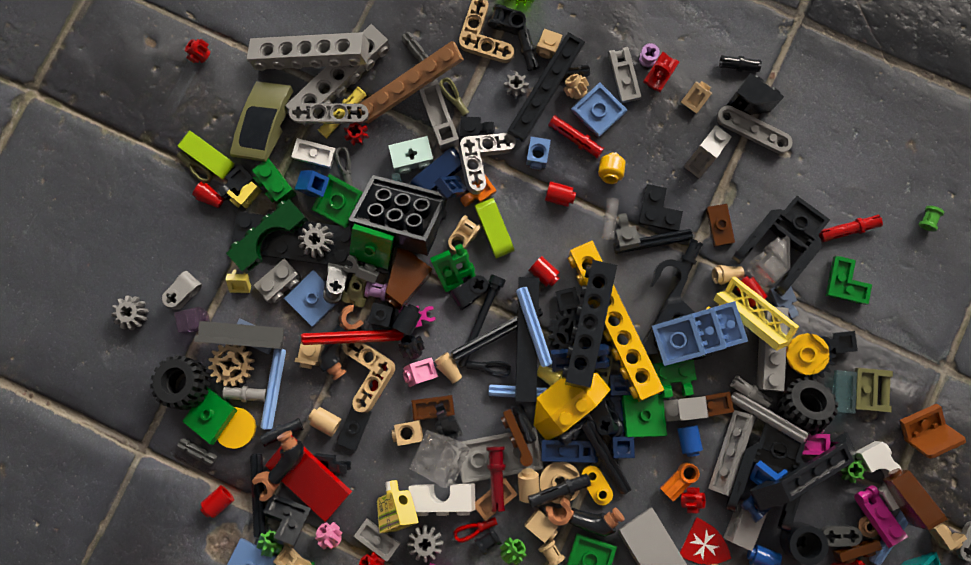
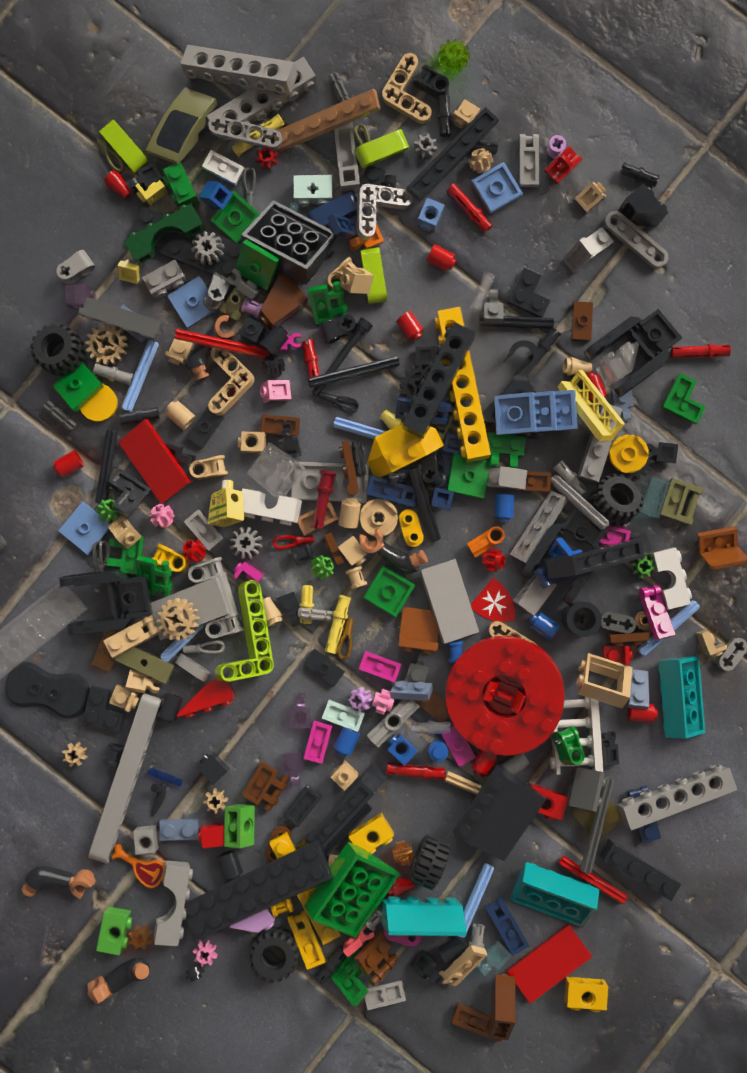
camera: 10 degrees right, 5 degrees up
light grey gear [111,295,149,330] -> none
red gear [185,39,210,63] -> none
piece [252,430,304,501] -> none
tan cone [434,352,462,384] -> none
black tile [515,277,540,402] -> none
light blue axle [516,287,552,367] -> none
black pin [528,473,591,509] -> none
yellow head [598,153,626,184] -> none
reddish brown slope [883,468,948,530] -> none
none -> tan piece [189,455,228,480]
none -> red pin [301,339,320,378]
none -> reddish brown plate [323,532,345,565]
none -> tan brick [341,267,374,294]
none -> lime beam [354,129,409,168]

